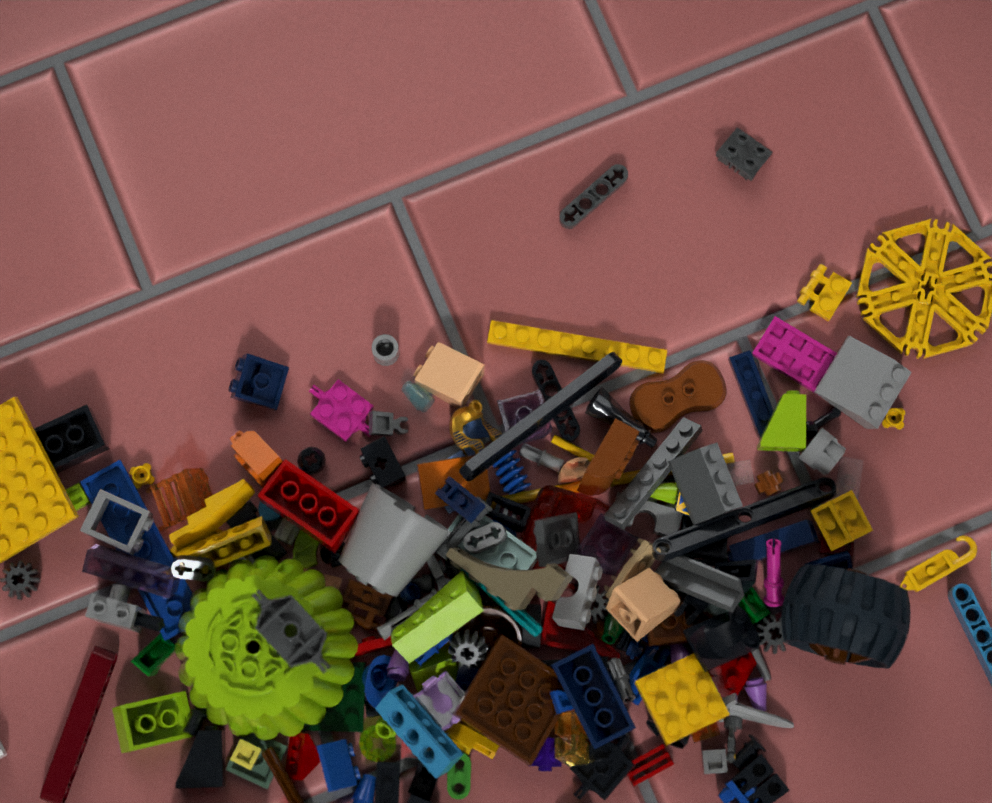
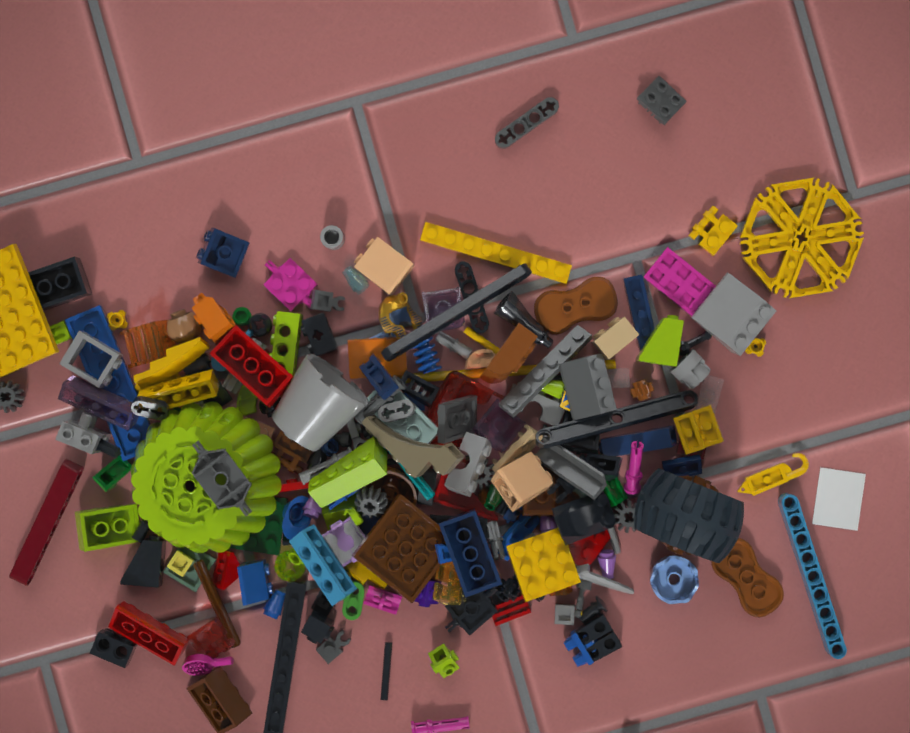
camera: 10 degrees right, 10 degrees up
none -> medium nougat plant [166,309,202,343]
none -> green plate [232,307,252,326]
none -> lime brick [269,311,303,389]
none -> lime tile [347,506,364,526]
none -> dark pink hips [363,585,402,615]
none -> black gear [496,578,520,602]
none -> tan brick [591,317,639,360]
none -> light blue plate [650,555,699,604]
none -> dark orange plate [711,538,784,618]

